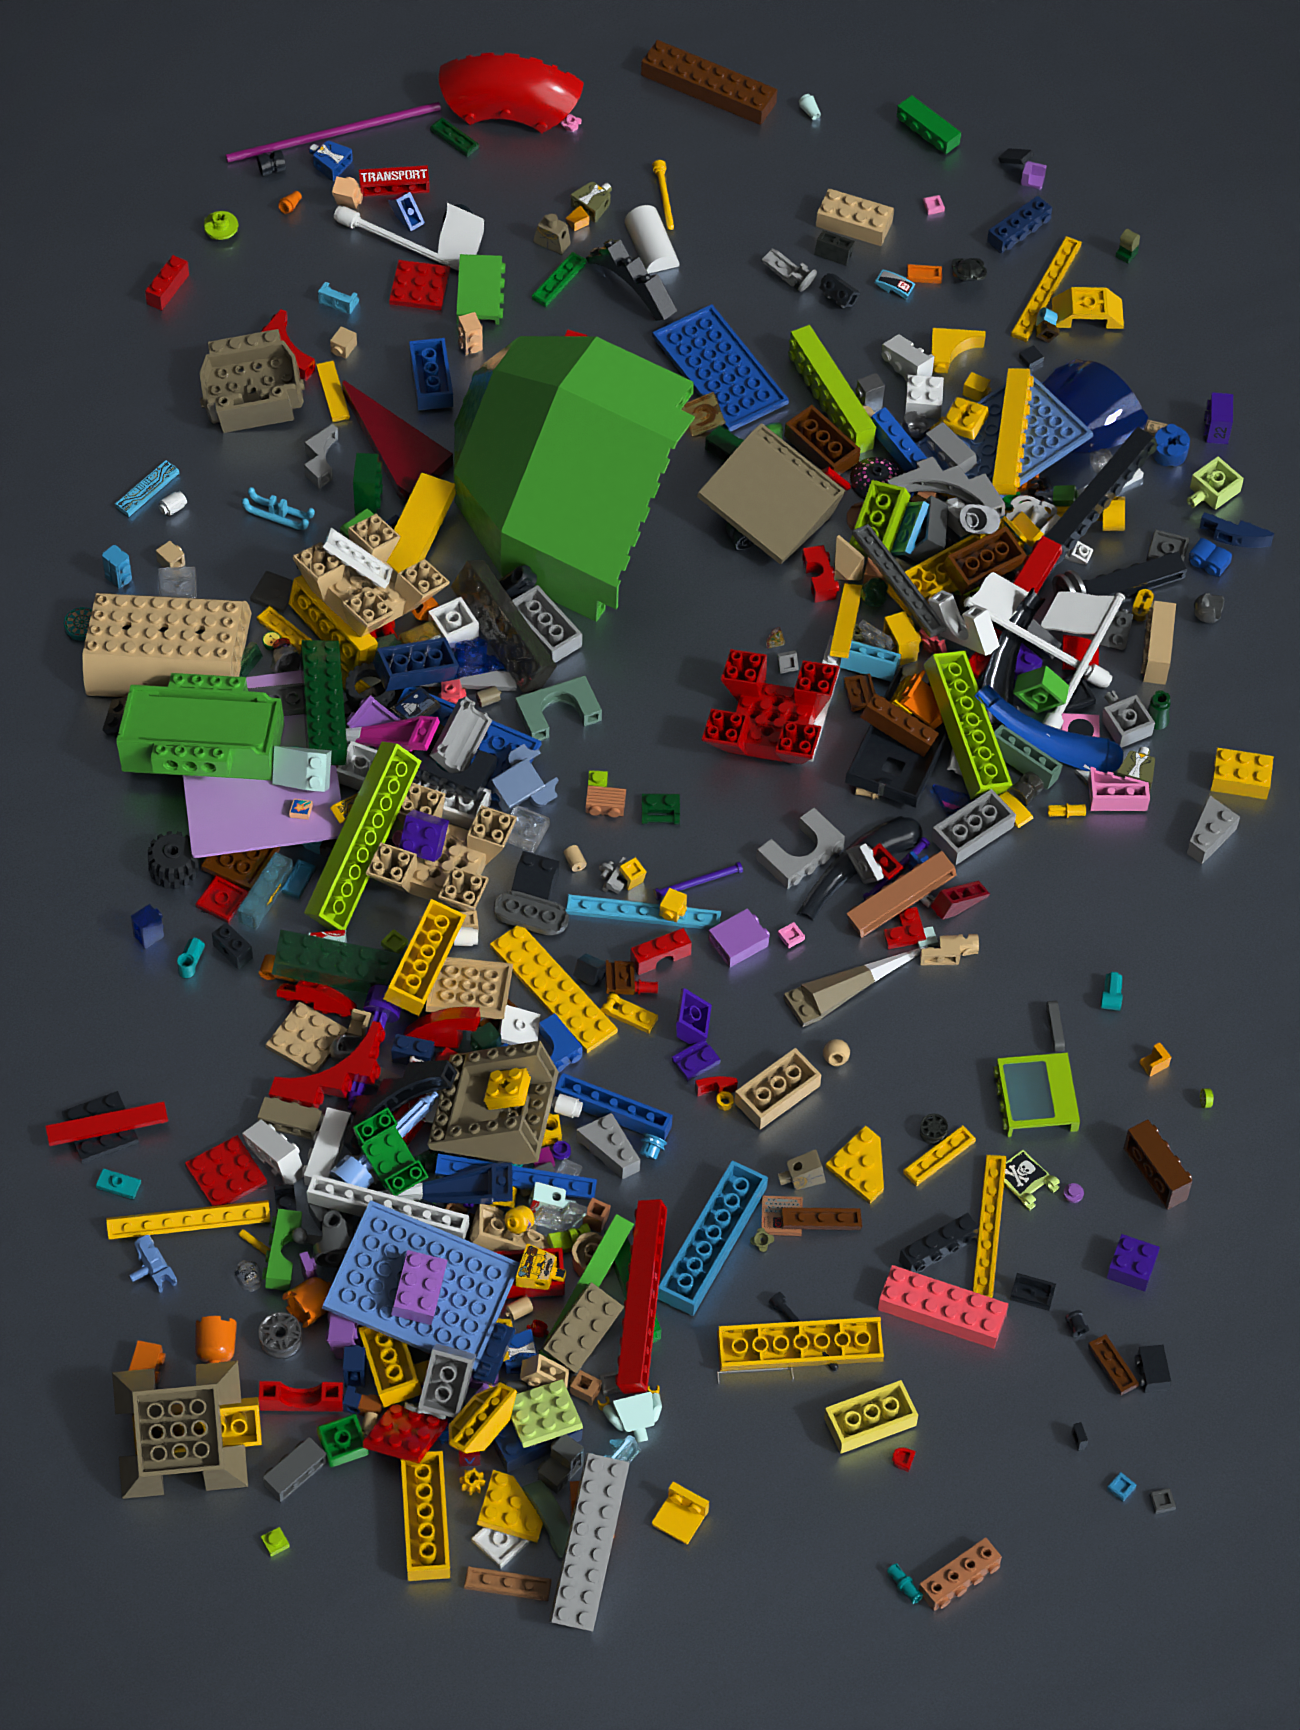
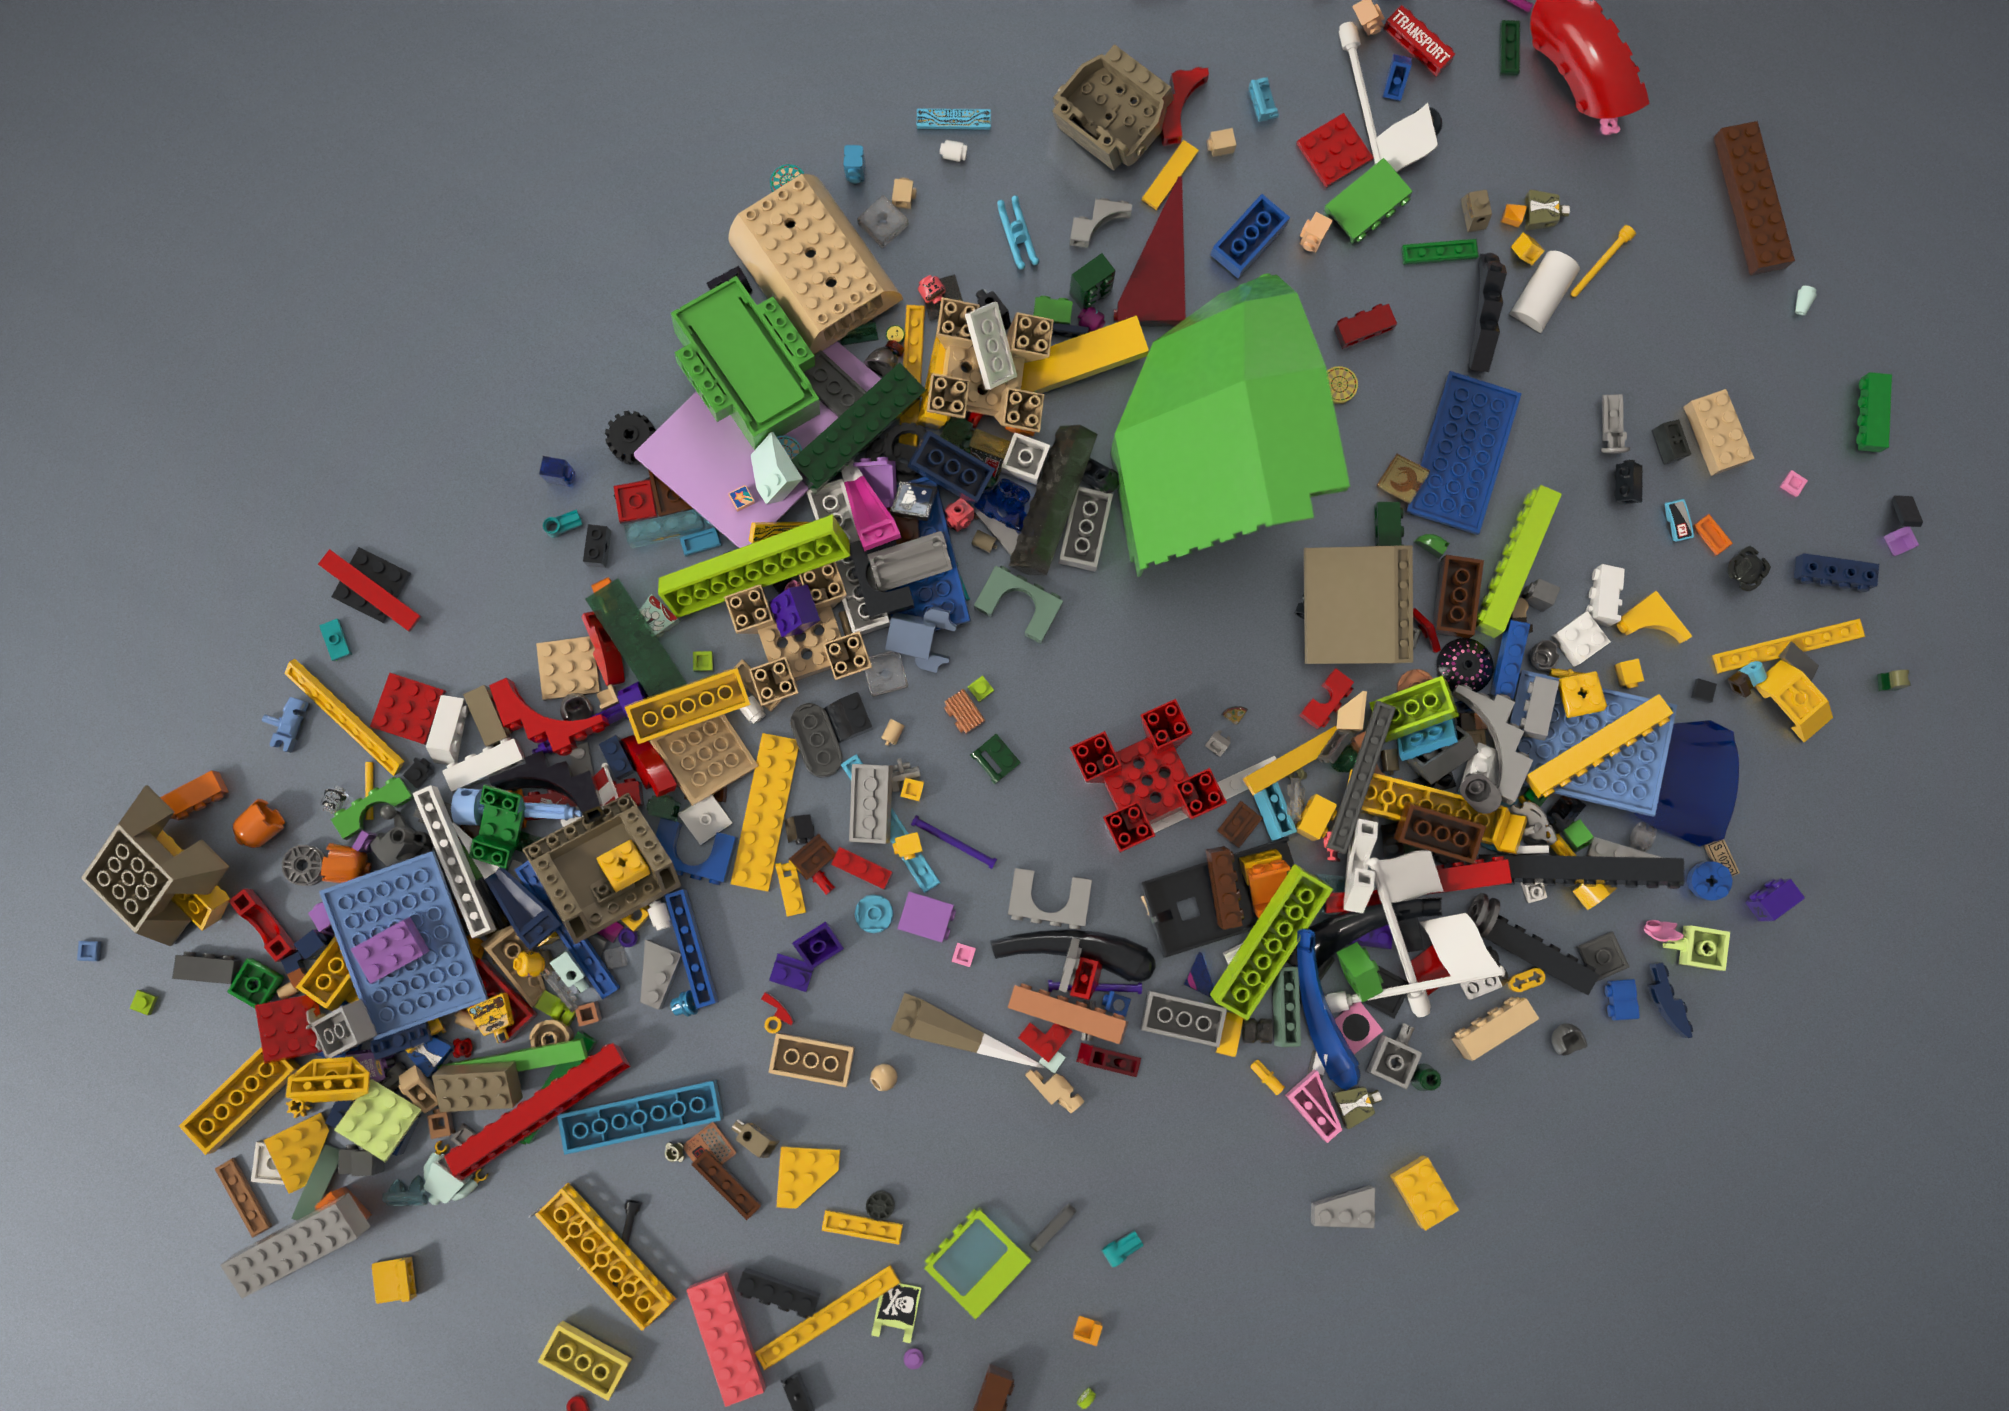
camera: 50 degrees right, 25 degrees up
none -> medium blue tile [77,941,101,961]
none -> light grey gear [849,764,893,844]
none -> medium azure tile [855,894,894,933]
none -> coral head [918,275,946,304]
none -> magenta head [1077,306,1106,333]
none -> flat silver tile [1317,730,1354,763]
none -> yellow panel [1511,232,1544,265]
none -> bright pink plate [1644,920,1684,942]
none -> dark grey slope [1778,642,1819,681]

